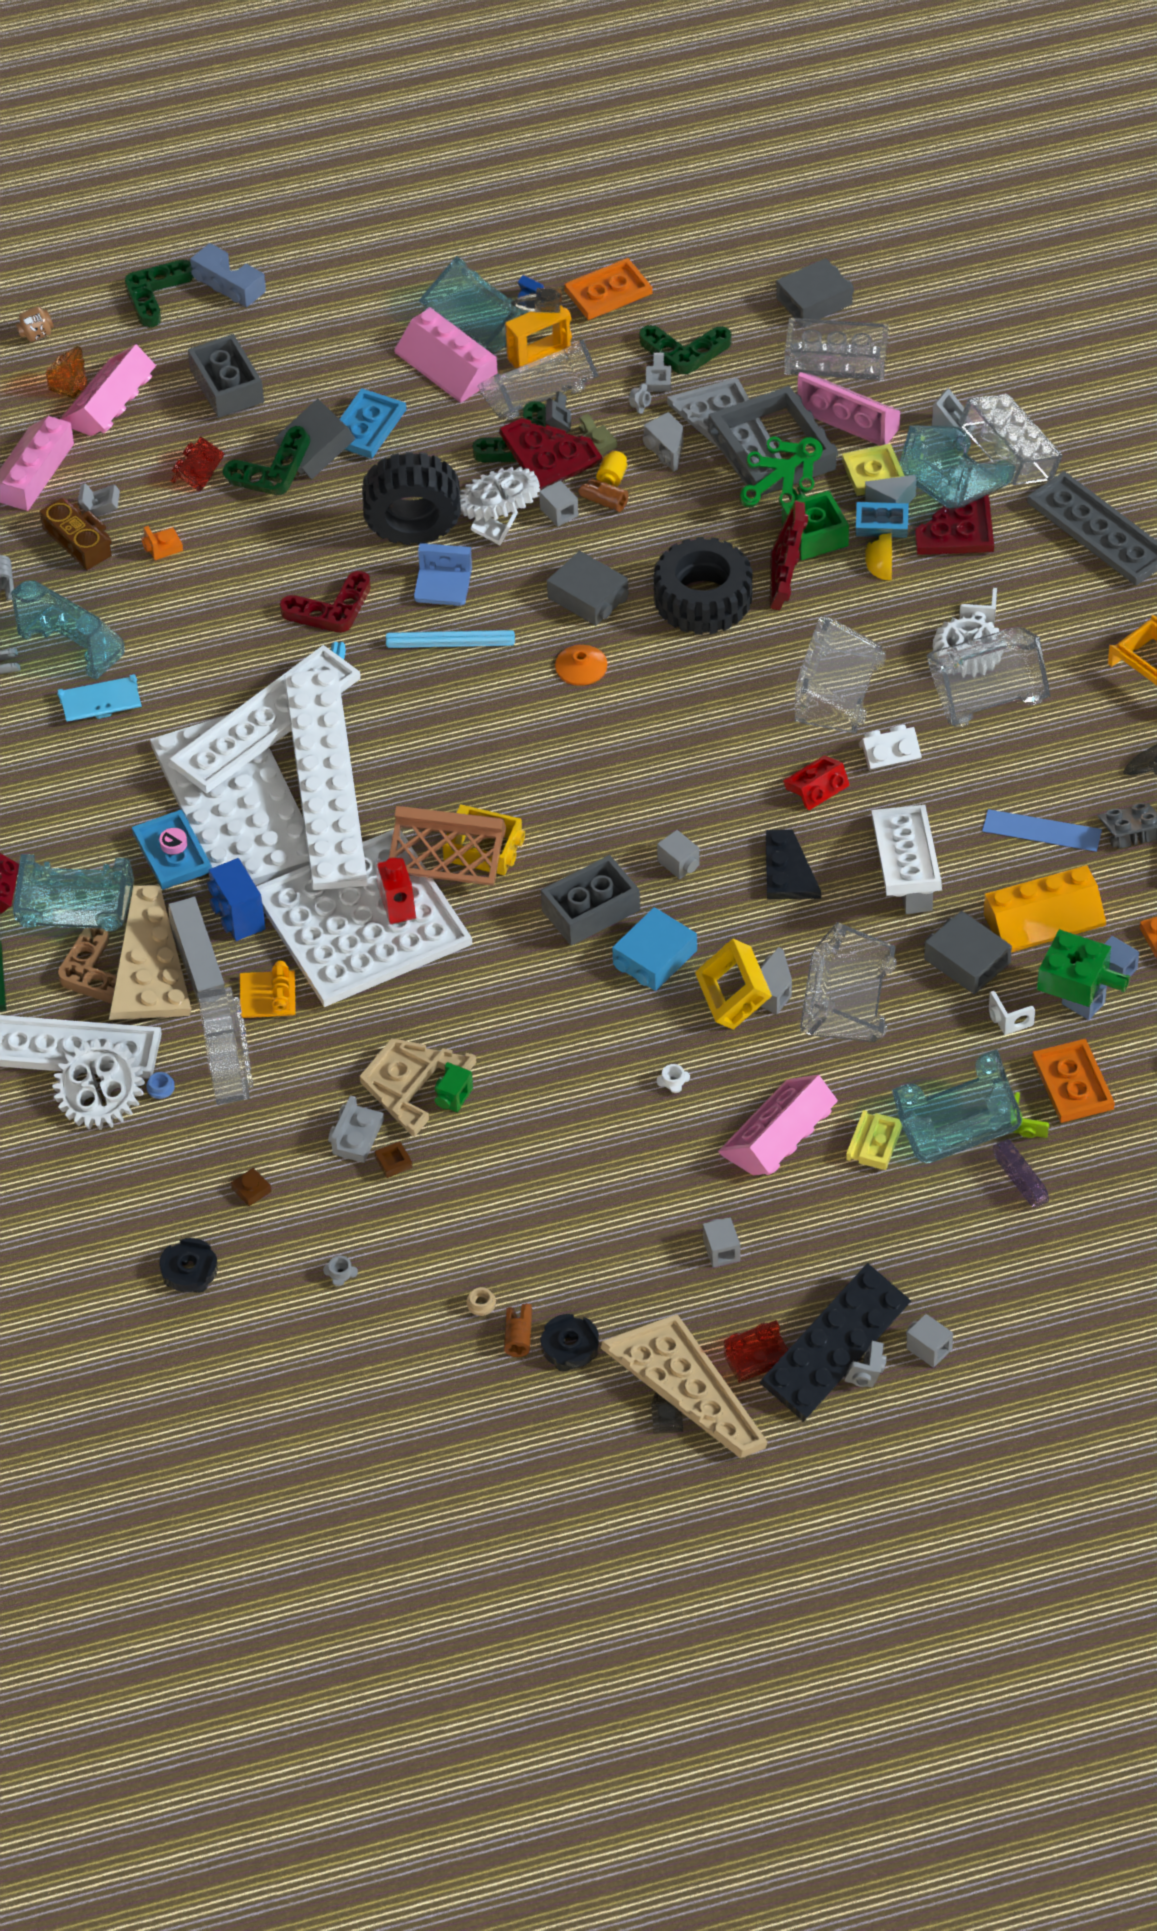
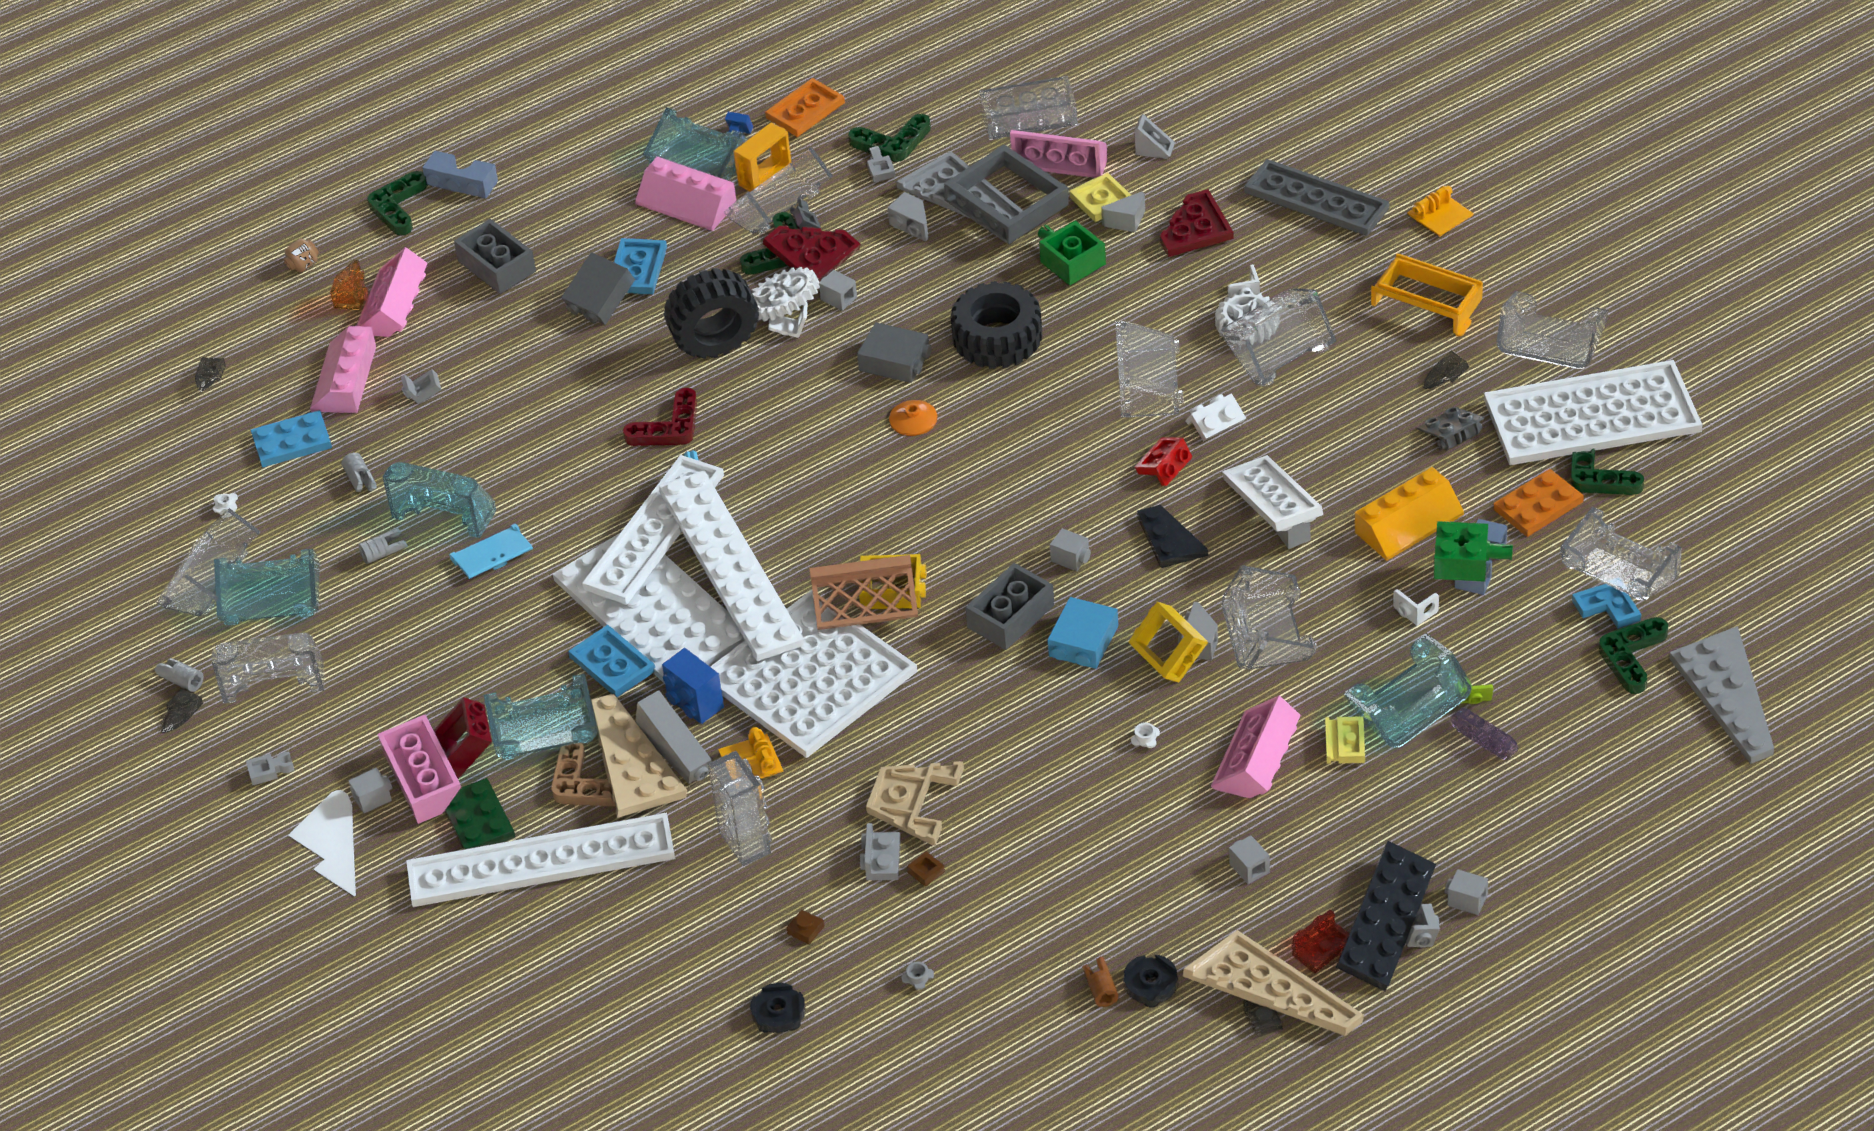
camera: 15 degrees left, 5 degrees down
reddish brown piece [39,498,112,570] -> none
white gear [53,1039,145,1130] -> none
orange bracket [141,526,183,560] -> none
medium blue plate [146,1072,175,1099] -> none
bright pink tile [159,828,187,855] -> none
clear red bracket [170,436,225,492] -> none
dark green beam [222,426,311,495] -> none
red torso [376,857,416,924] -> none
medium azure axle [386,630,515,648] -> none
medium blue bracket [414,543,472,606] -> none
green brick [434,1062,473,1113] -> none
tan plate [467,1287,496,1316] -> none
clear smoke plate [511,288,562,313] -> none
dark orange hinge [578,479,629,512] -> none
olive plate [579,413,617,455] -> none
yellow brick [596,451,627,487] -> none
light grey plate [629,383,651,414] -> none
green plant [739,436,823,508] -> none
dark red plate [770,501,808,611] -> none
dark grey brick [776,258,854,327] -> none
dark azure brick [856,502,909,538] -> none
yellow brick [865,533,892,581] -> none
clear light blue windscreen [900,425,1016,509] -> none
dark grey brick [924,911,1012,994] -> none
clear brick [959,394,1063,485] -> none
medium blue sticker [982,809,1102,852] -> none
orange plate [1032,1038,1115,1123] -> none

